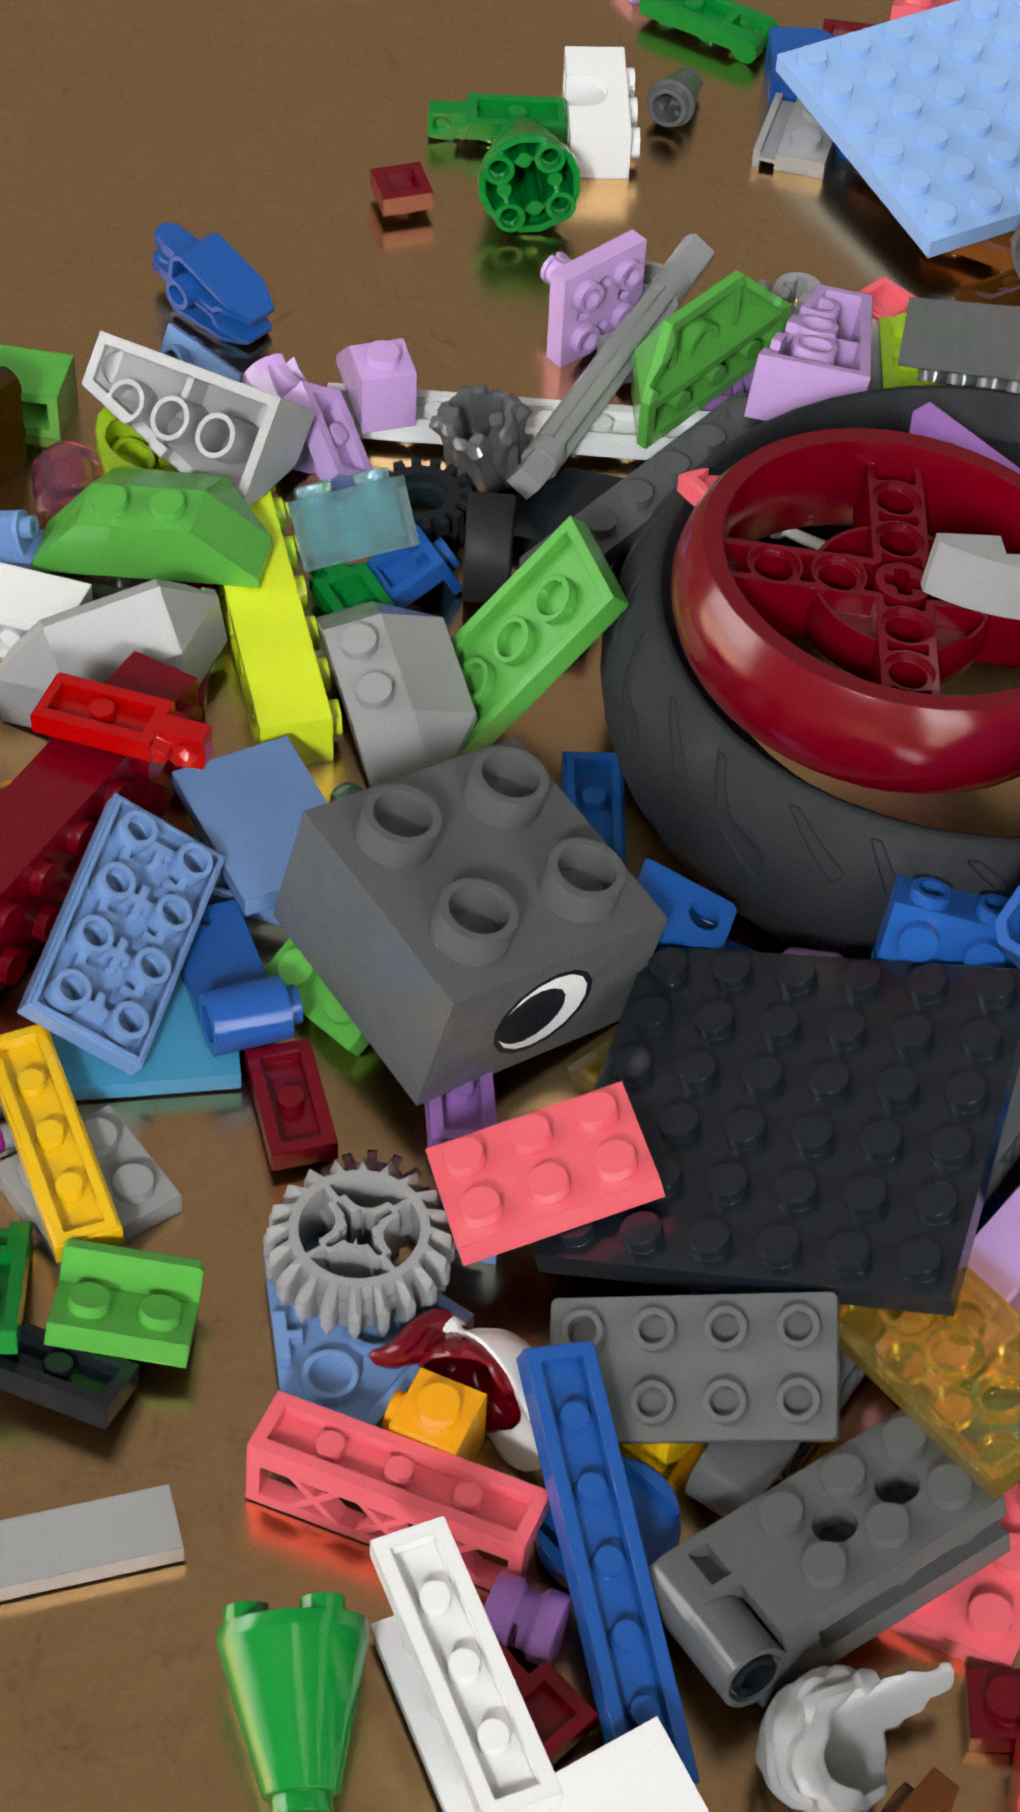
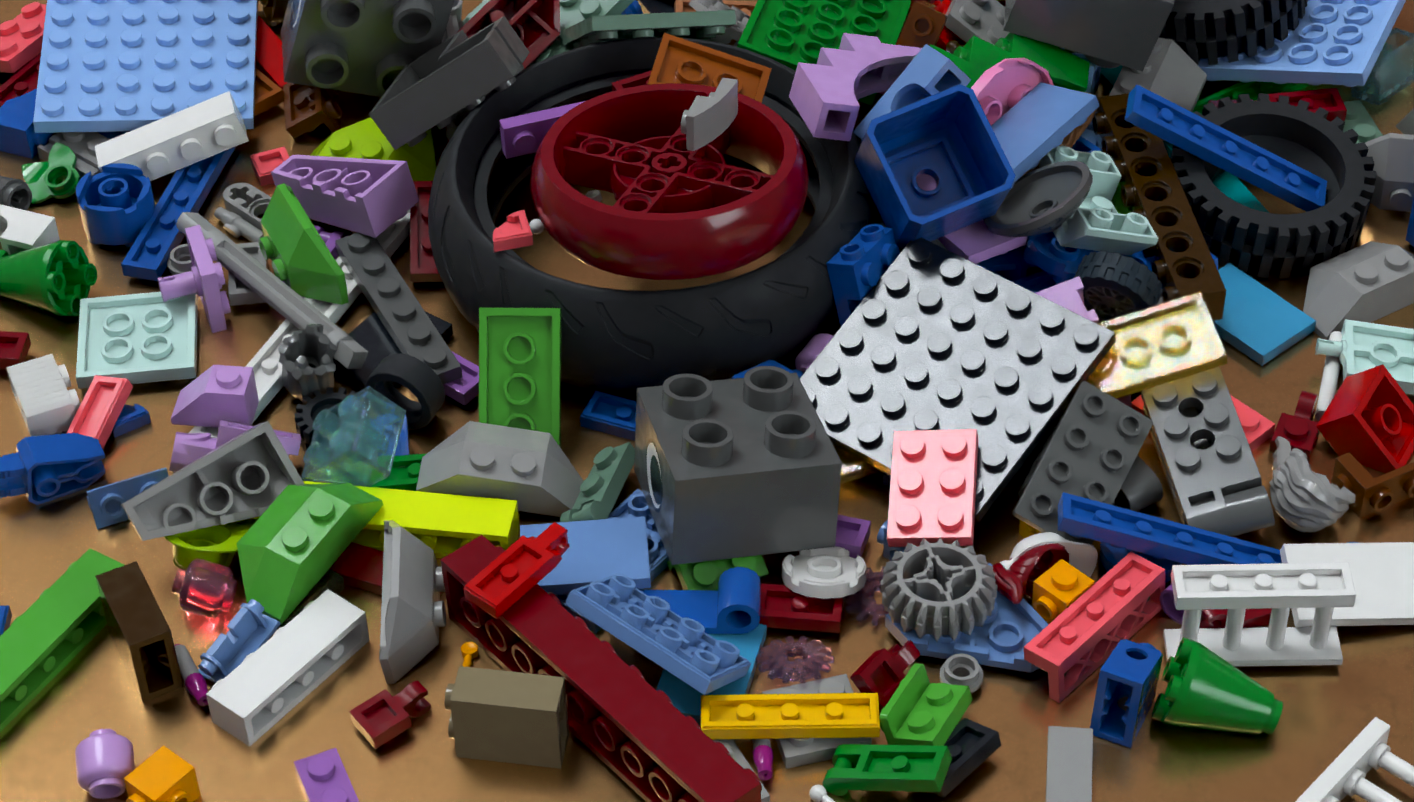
camera: 65 degrees left, 5 degrees down
none -> white brick [6,354,80,436]
none -> green plate [21,142,81,204]
none -> coral tile [67,375,134,449]
none -> blue brick [76,163,155,247]
none -> light aqua plate [76,292,198,389]
none -> white brick [95,91,249,181]
none -> blue tile [111,403,151,438]
none -> blue plate [121,147,235,281]
none -> gear [756,636,834,684]
none -> white tile [782,546,867,599]
none -> dark red plate [850,640,921,710]
none -> light grey plate [939,653,983,693]
none -> blue torso [1090,639,1163,748]

